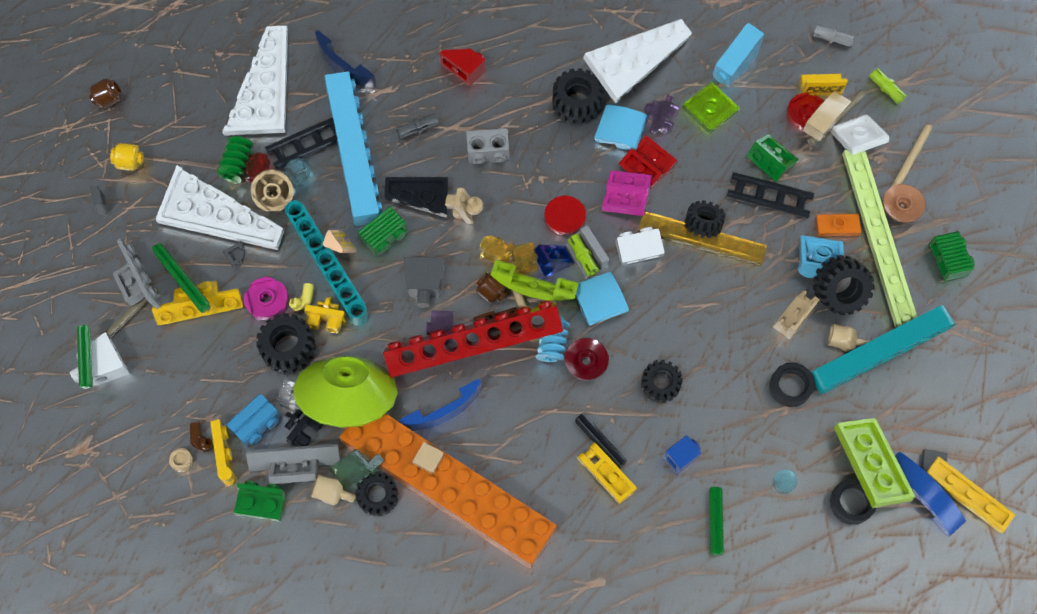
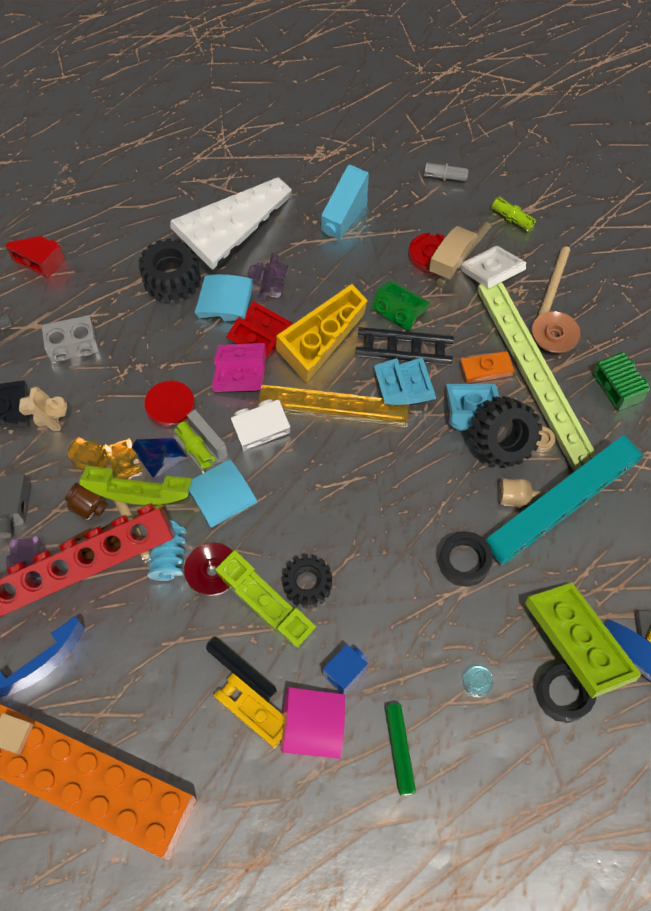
camera: 10 degrees left, 5 degrees down
clear neon green tile [682,82,740,134] -> none
black tyre [684,200,726,239] -> none
tan hinge [772,290,820,339] -> none
yellow panel [800,74,848,96] -> none
none -> lime slope [215,550,316,648]
none -> yellow wedge [276,284,368,384]
none -> dark pink slope [280,686,345,759]
none -> medium azure slope [374,357,436,405]
none -> tan tile [536,427,556,453]

